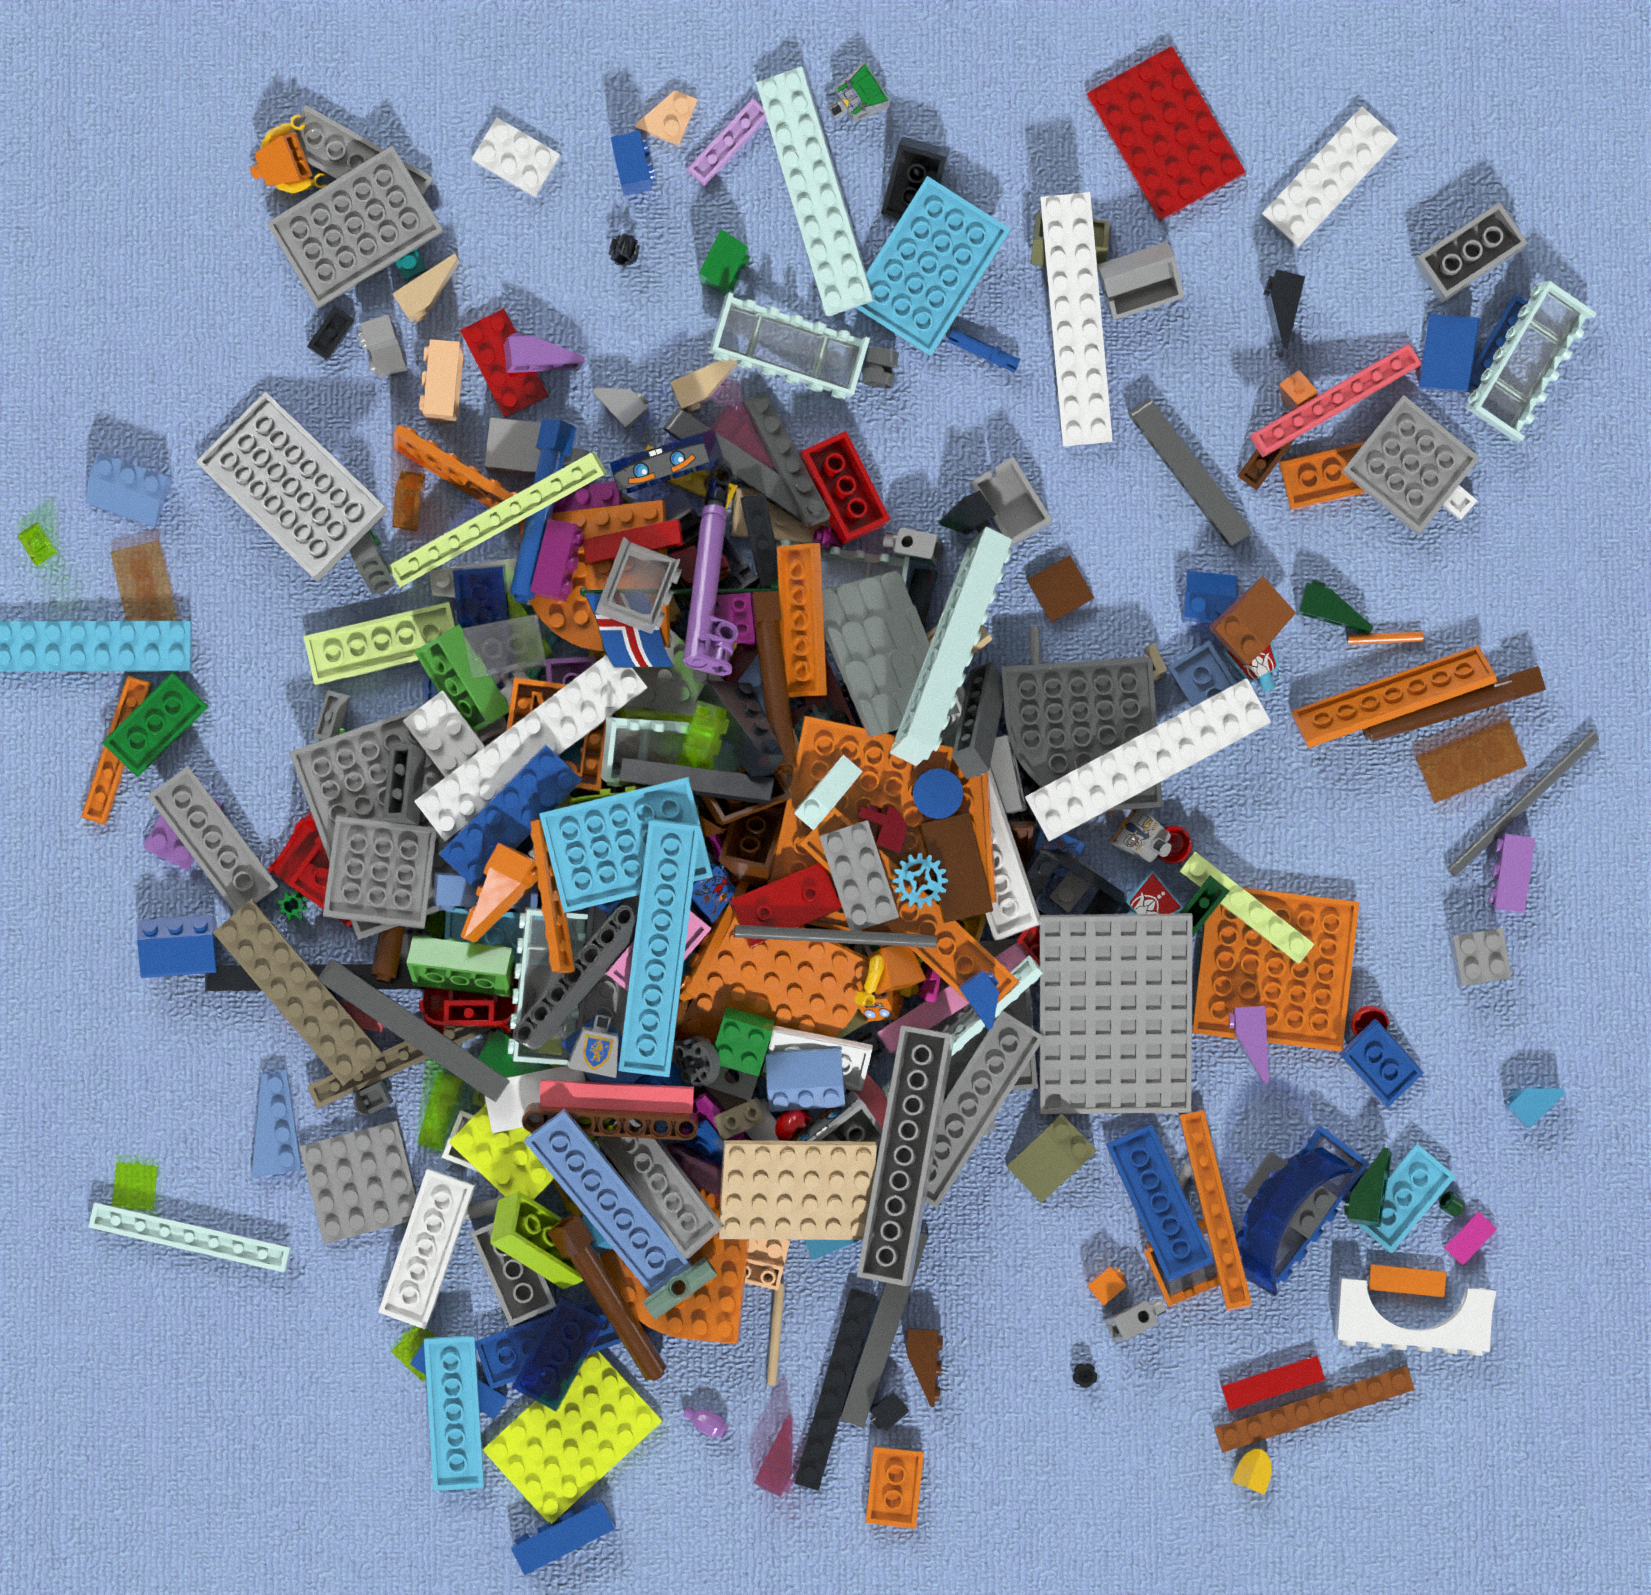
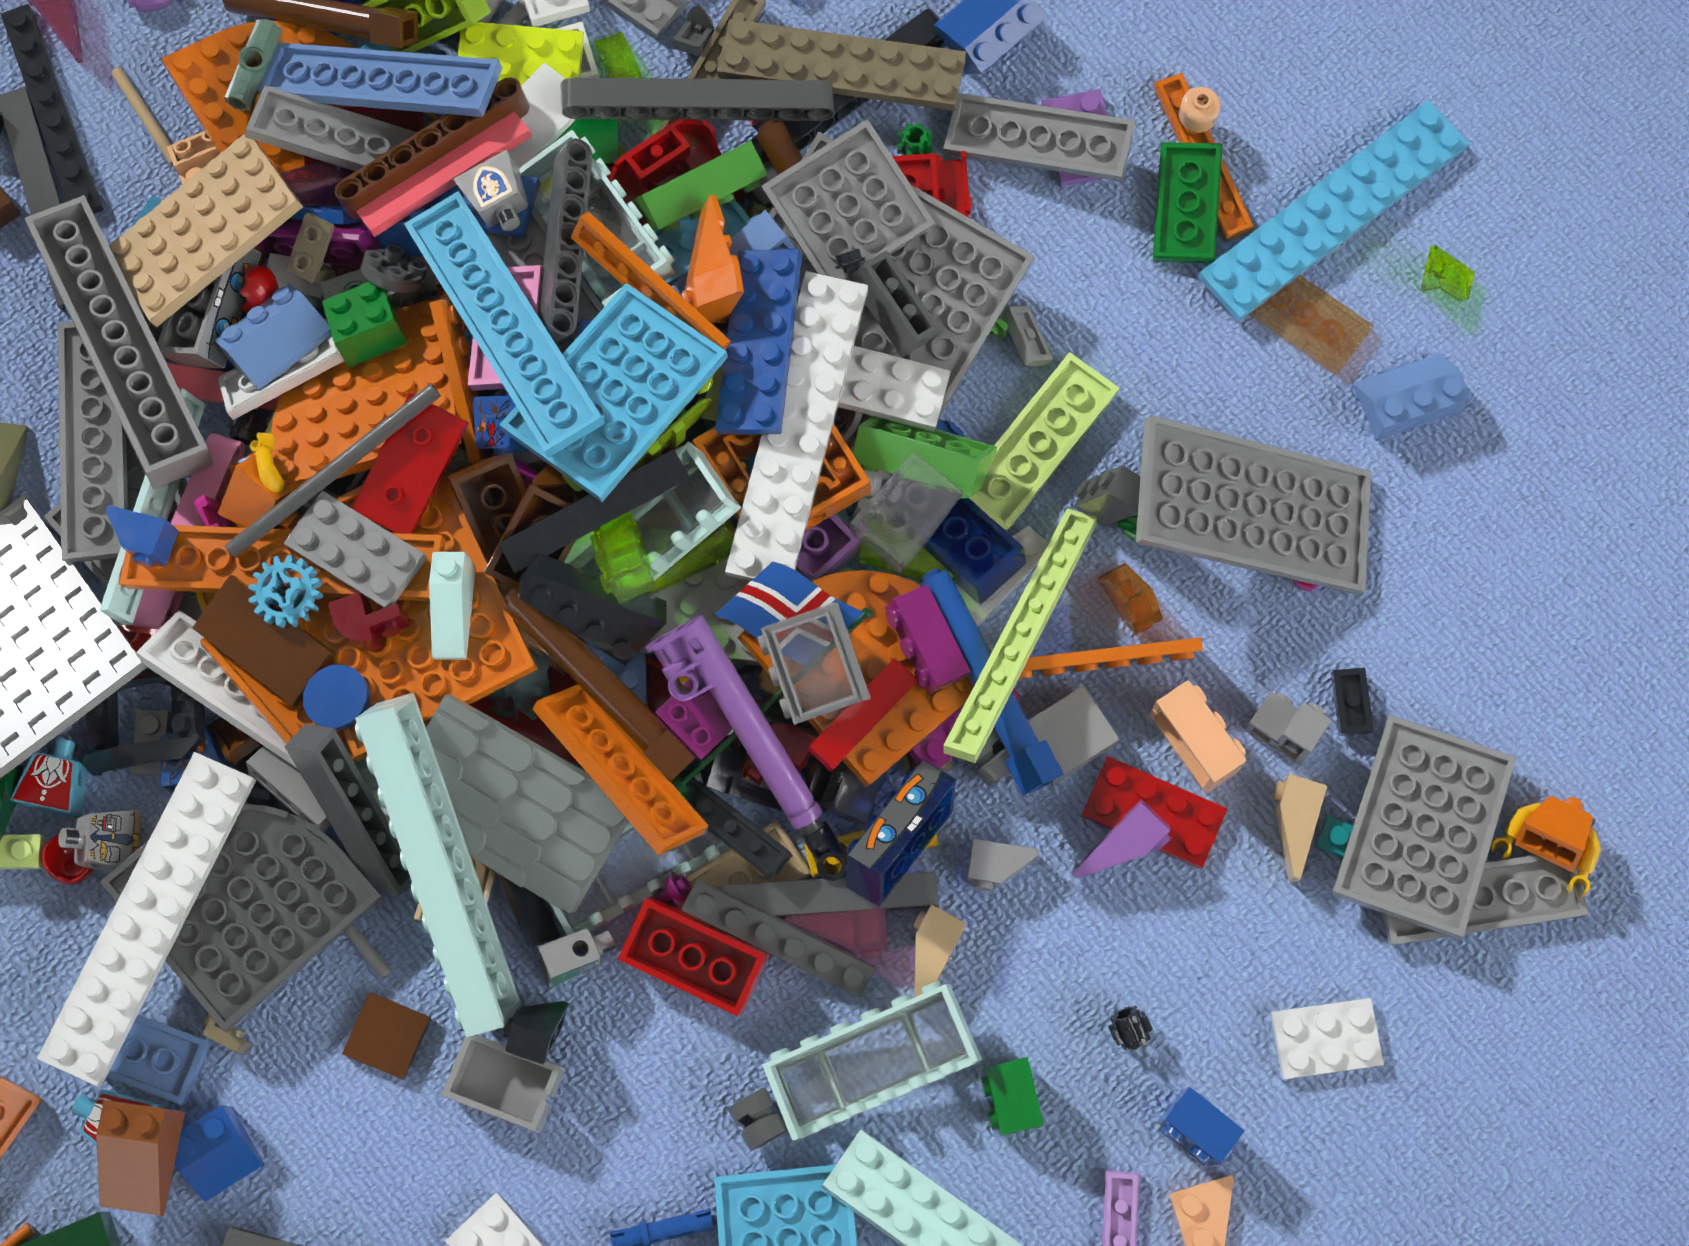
camera: 140 degrees right, 10 degrees down
none -> black plate [835,249,865,274]
none -> light nougat head [1179,87,1221,133]

